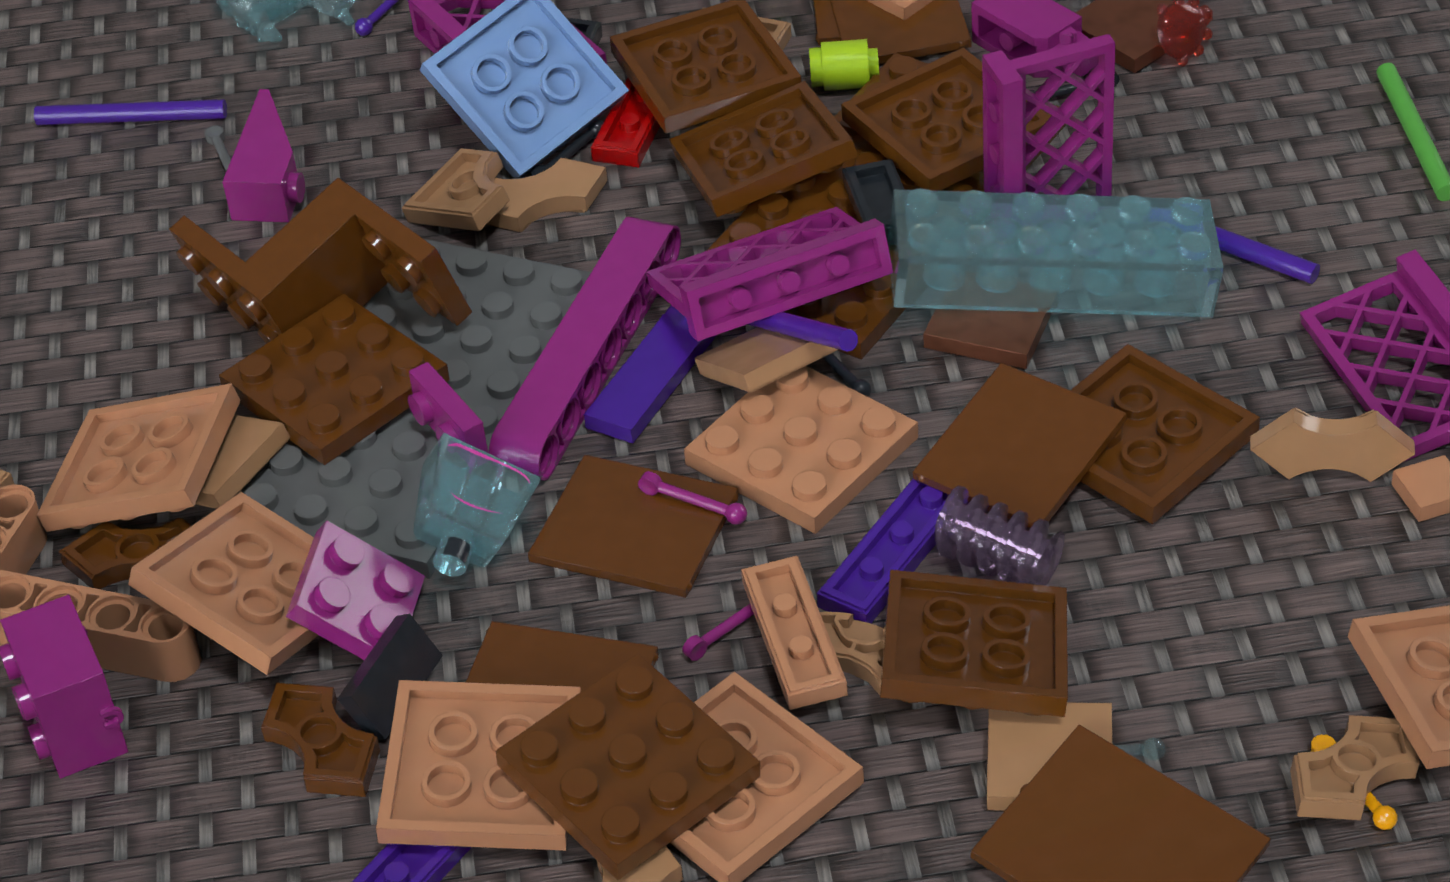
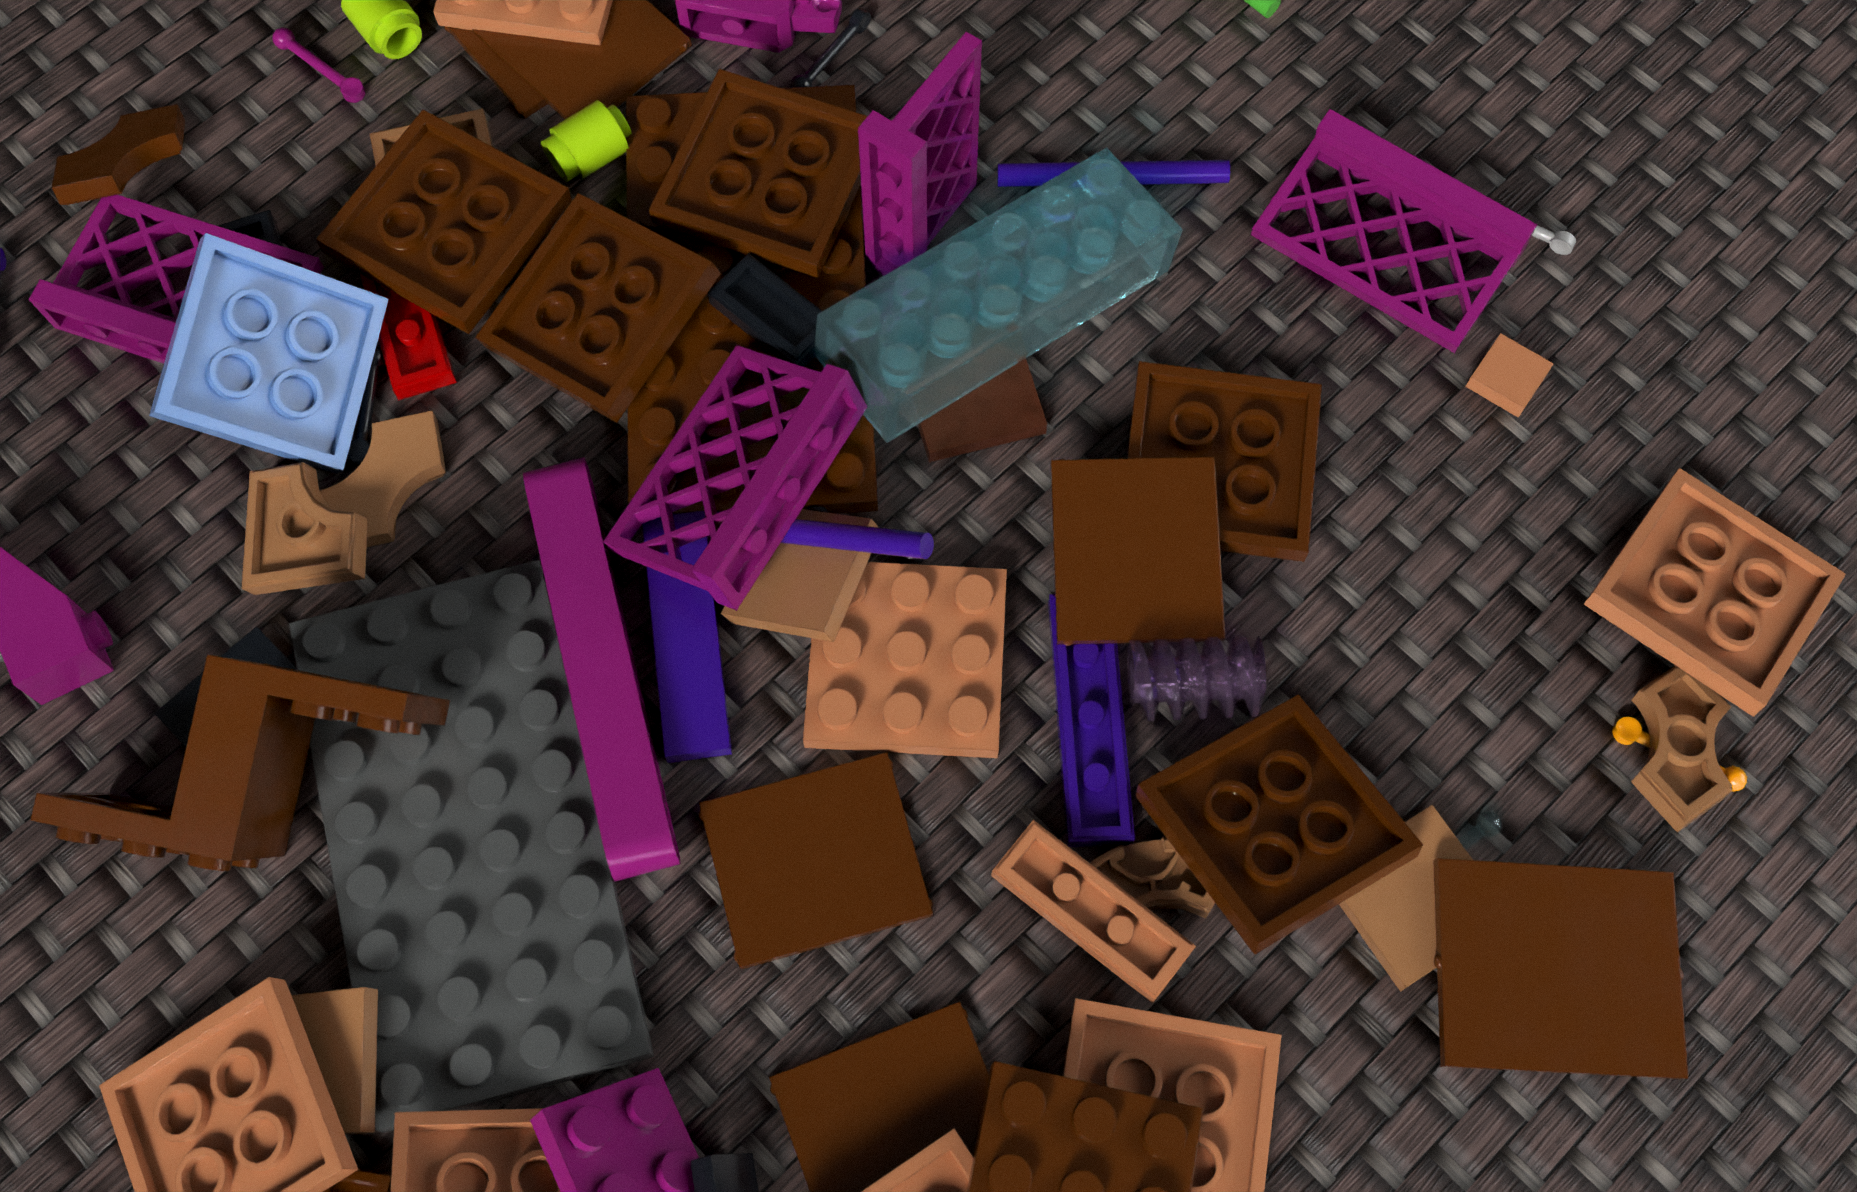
camera: 40 degrees left, 25 degrees up
reddish brown plate [219,294,450,465] -> none
magenta plate [408,362,490,472] -> none
clear light blue torso [413,433,541,576] -> none
magenta hinge [638,471,747,525] -> none
magenta hinge [682,604,754,661] -> none
medium nougat tile [1250,407,1415,482] -> none

